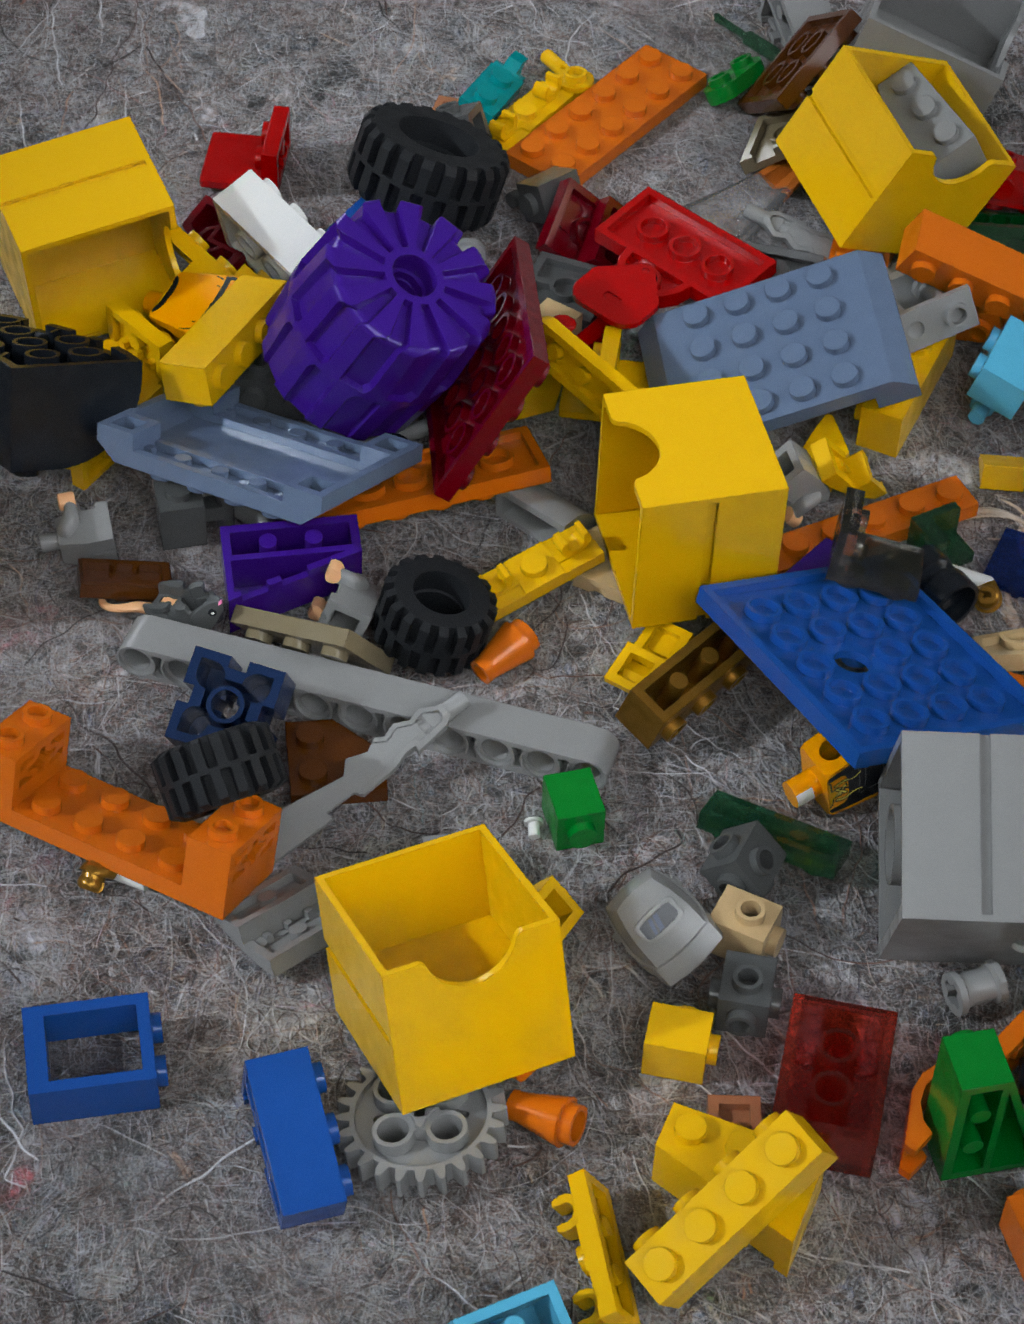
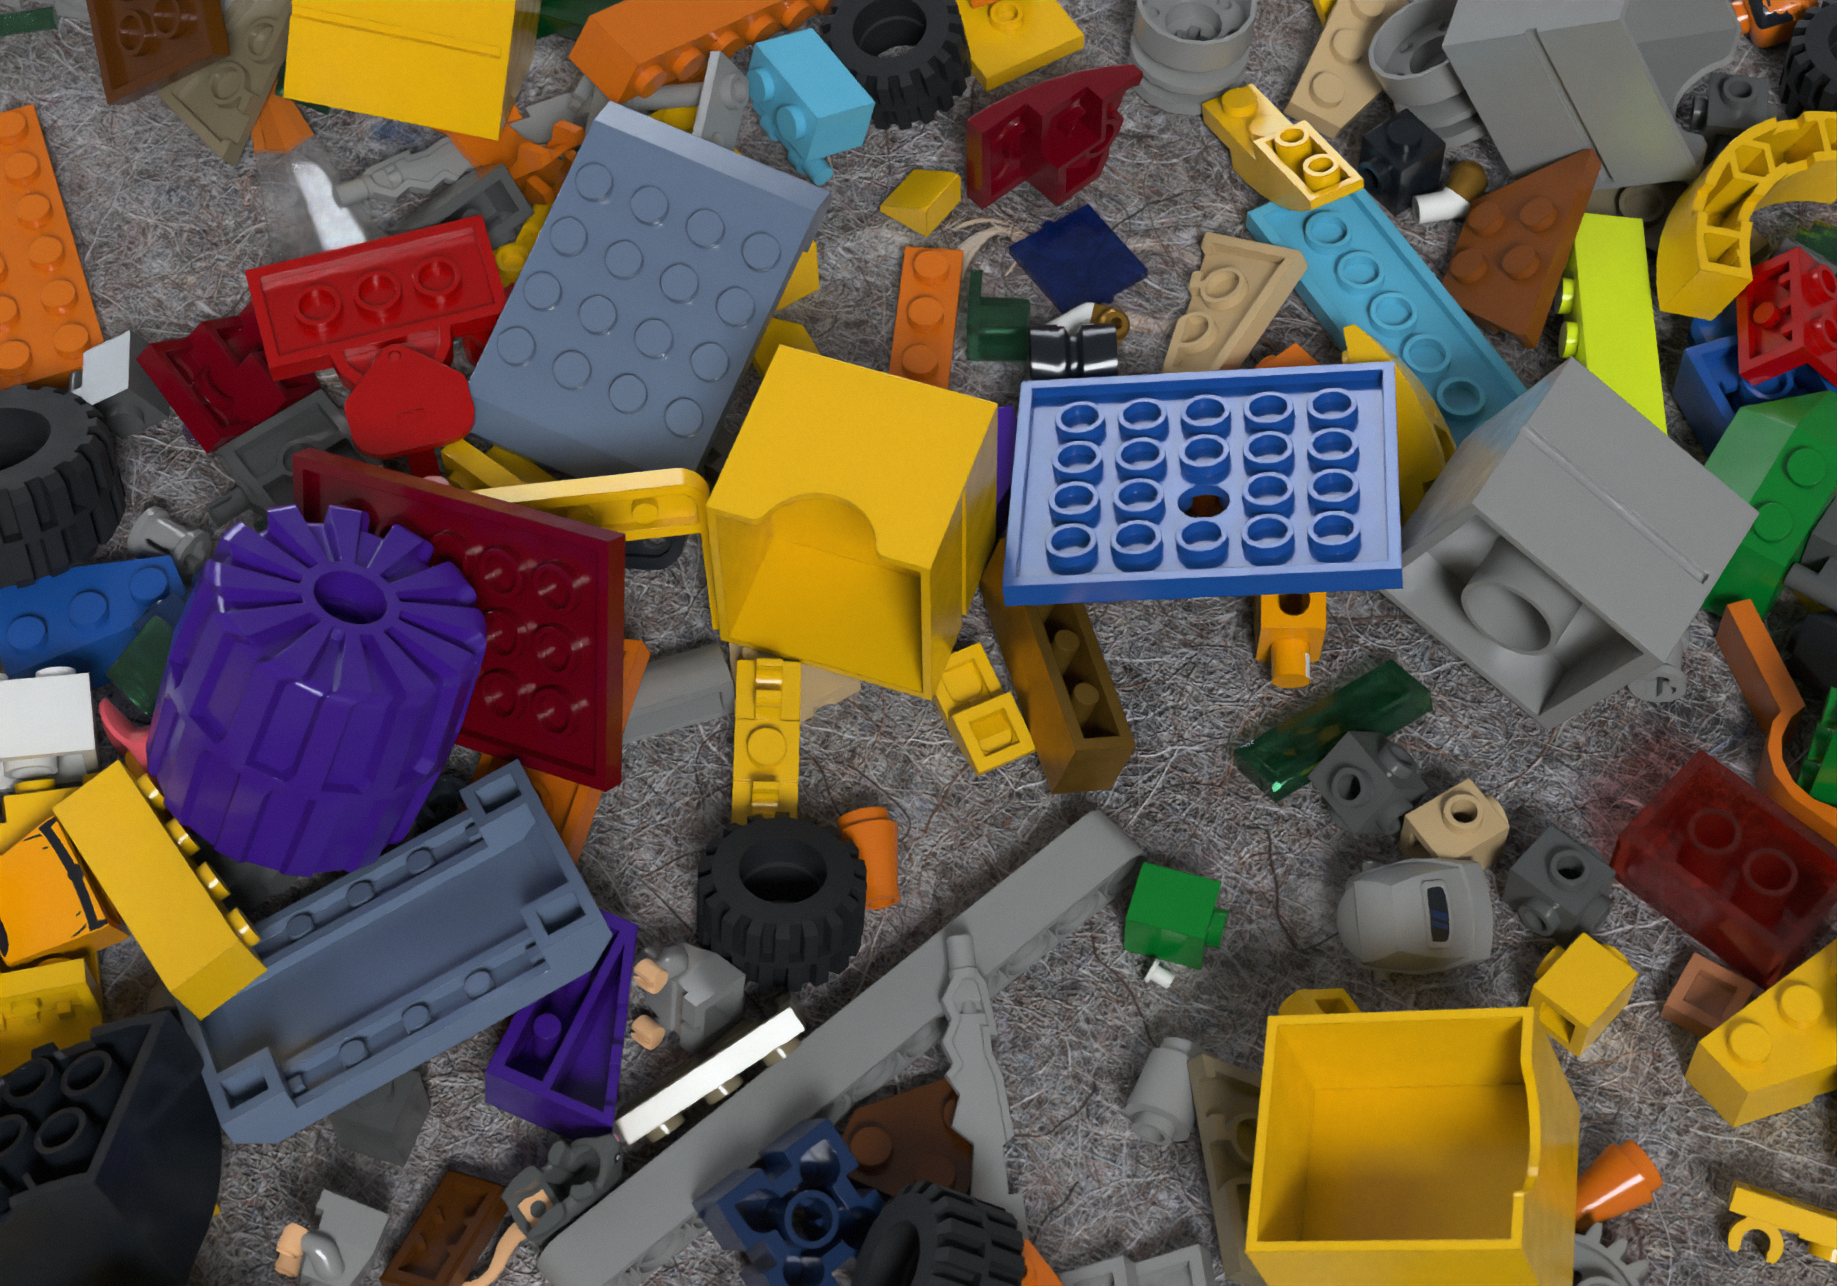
camera: 55 degrees left, 10 degrees up
green plate [703,53,766,106] -> none
yellow slope [810,437,887,499] -> none
clear smoke bracket [825,487,924,602] -> none

